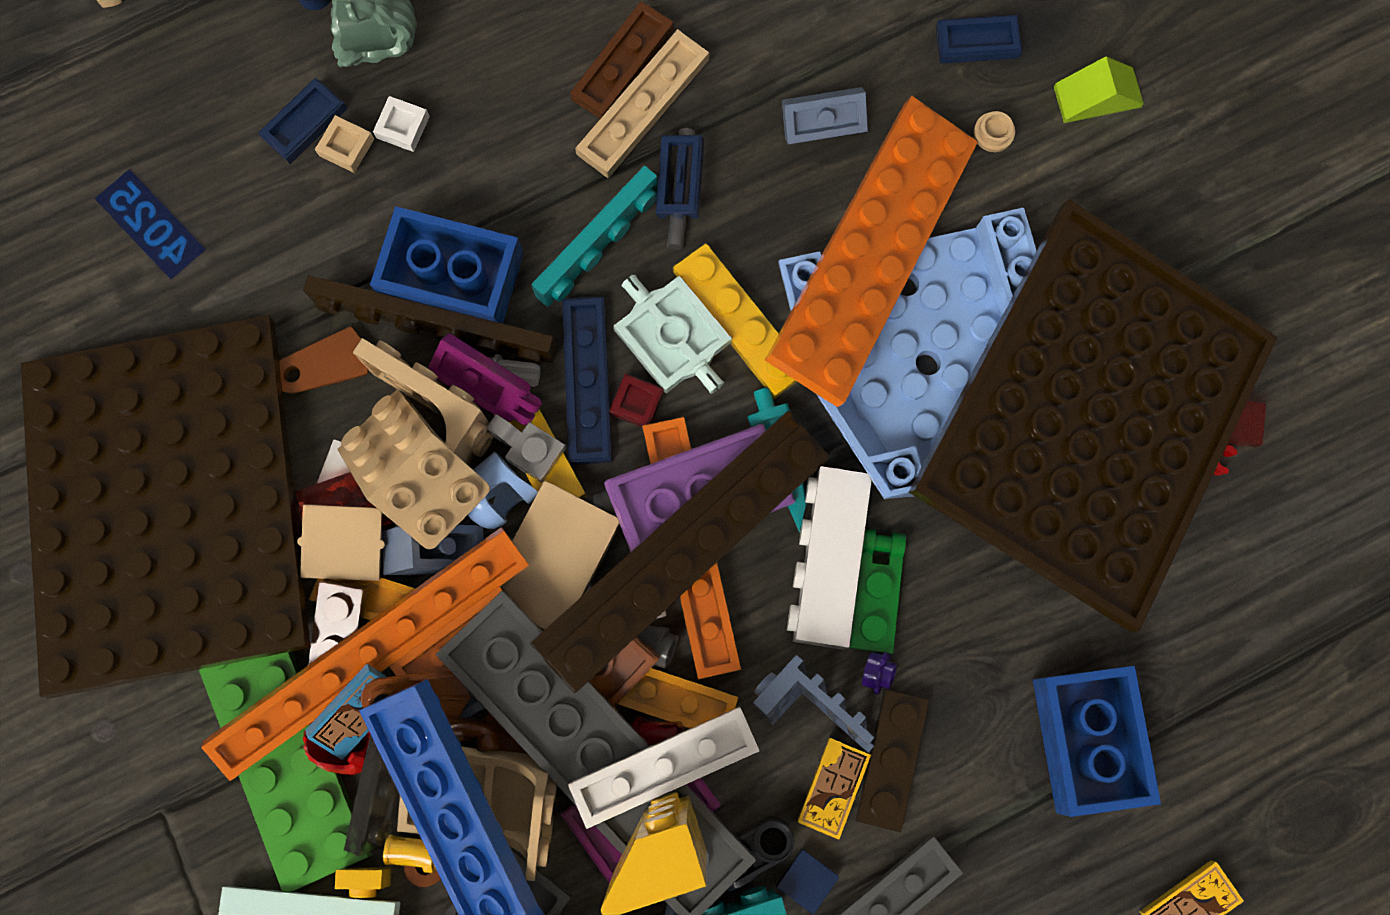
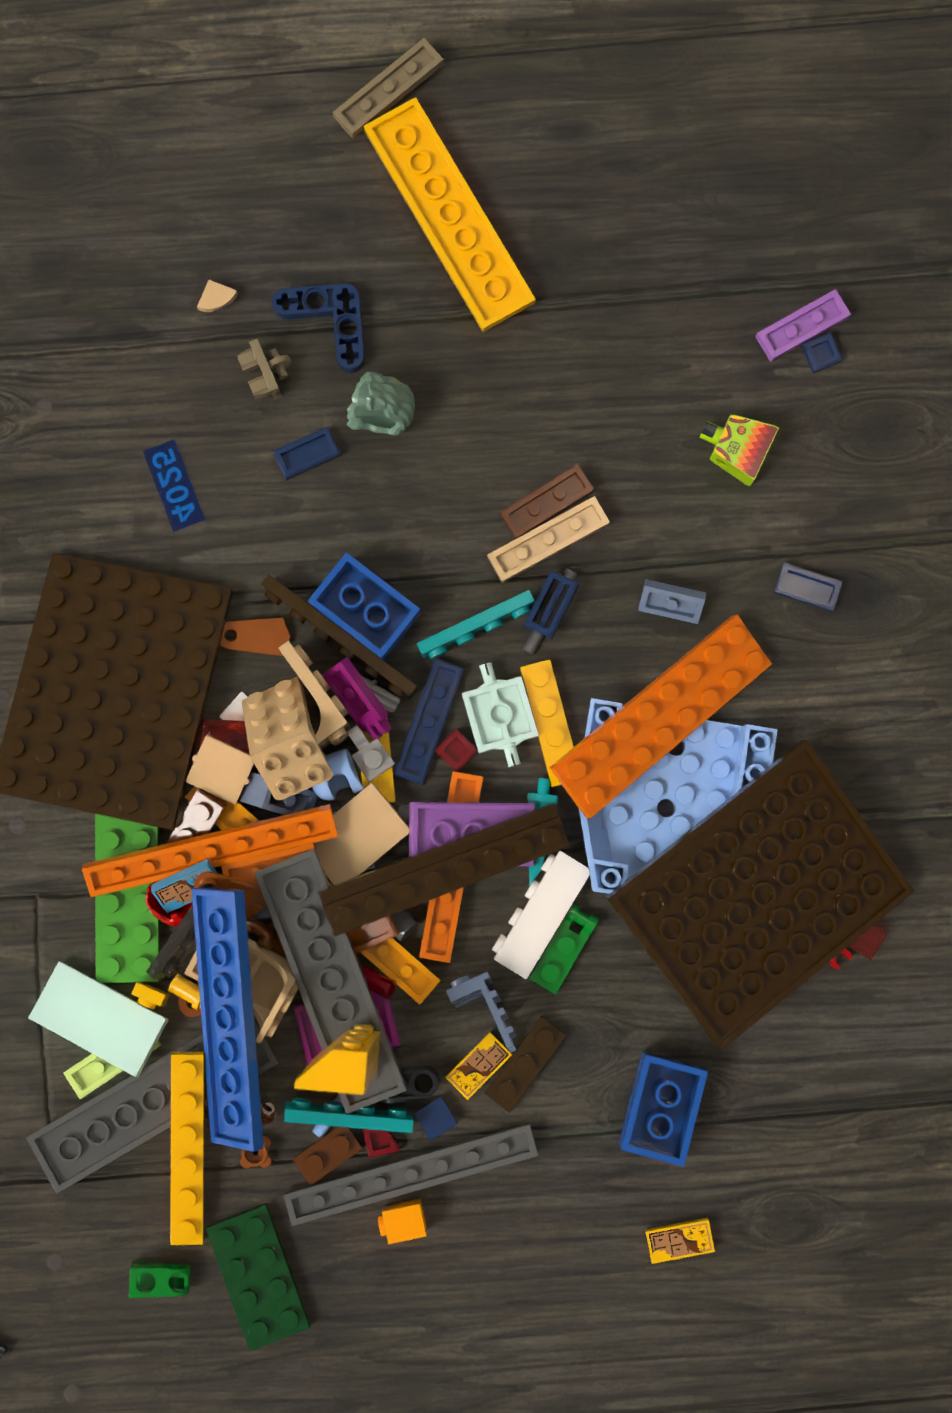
camera: 25 degrees right, 5 degrees up
tan plate [315,115,374,173] -> none
white plate [373,96,430,152] -> none
white plate [568,706,759,829] -> none
dark purple plate [862,652,897,695] -> none
tan plate [973,111,1015,152] -> none
lime slope [1054,56,1144,123] -> none
none -> dark tan hips [237,339,292,400]

